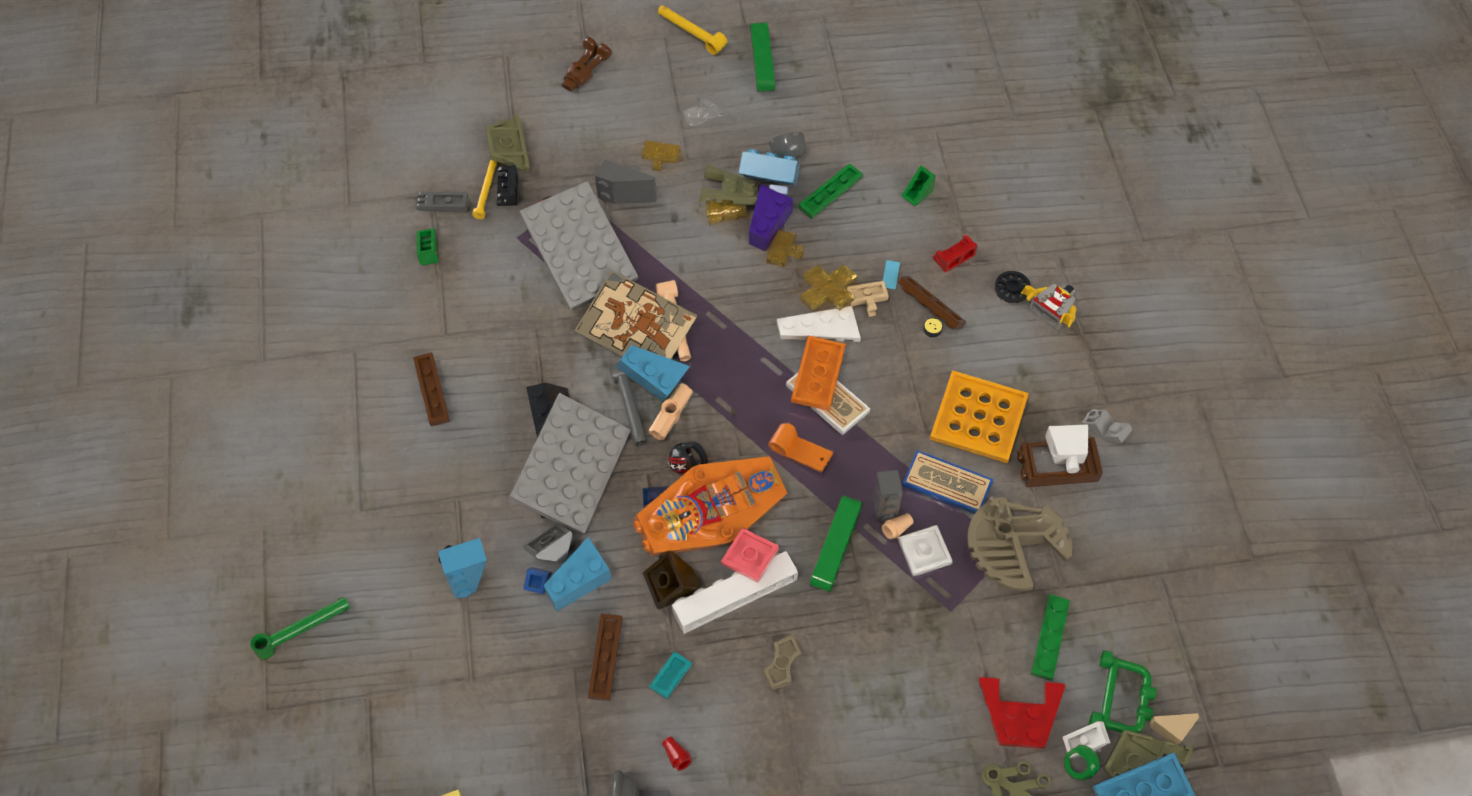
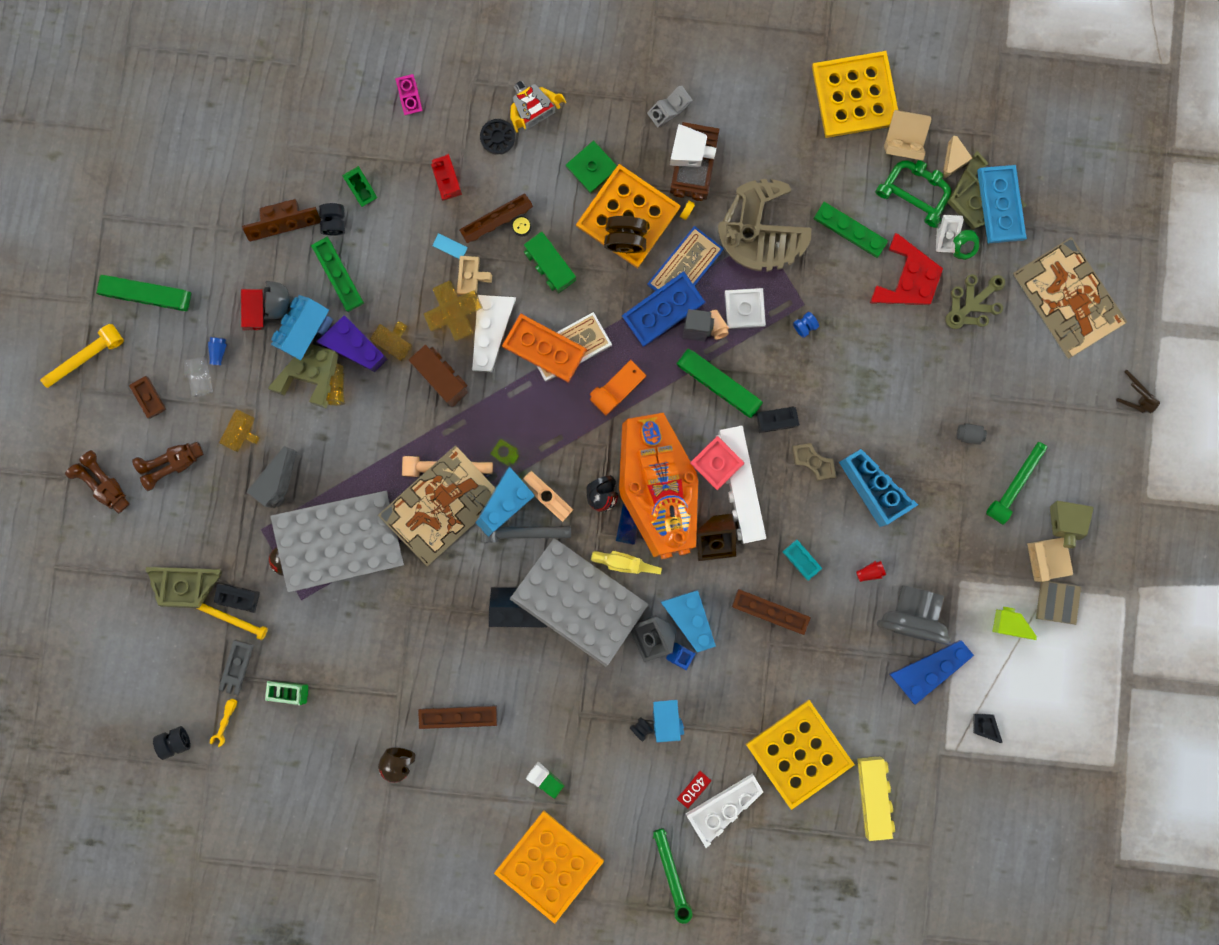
camera: 75 degrees left, 25 degrees up
none -> reddish brown plate [129,376,166,419]
none -> reddish brown piece [132,442,204,491]
none -> black wheel [153,726,191,760]
none -> blue cone [208,337,227,365]
none -> yellow piece [210,699,238,747]
none -> red hinge [241,289,263,331]
none -> reddish brown bracket [242,199,321,242]
none -> black wheel [319,203,345,236]
none -> dark brown helmet [378,747,415,783]
none -> dark pink slope [395,74,423,115]
none -> reddish brown brick [409,344,469,407]
none -> clear neon green bracket [491,439,519,466]
none -> light orange plate [494,810,604,924]
none -> green brick [524,232,576,294]
none -> leg [526,762,565,799]
none -> green plate [566,140,617,194]
none -> light yellow animal [591,551,662,574]
none -> dark brown wheel [604,216,648,253]
none -> blue tile [622,271,706,347]
none -> red sticker [677,771,712,809]
none -> yellow tile [679,200,695,220]
none -> white wing [686,773,763,848]
none -> yellow piece [746,699,855,810]
none -> black hinge [756,406,800,433]
none -> blue wheel [793,312,819,338]
none -> yellow piece [812,51,898,138]
none -> dark azure wedge [839,449,918,527]
none -> tan bracket [884,110,931,160]

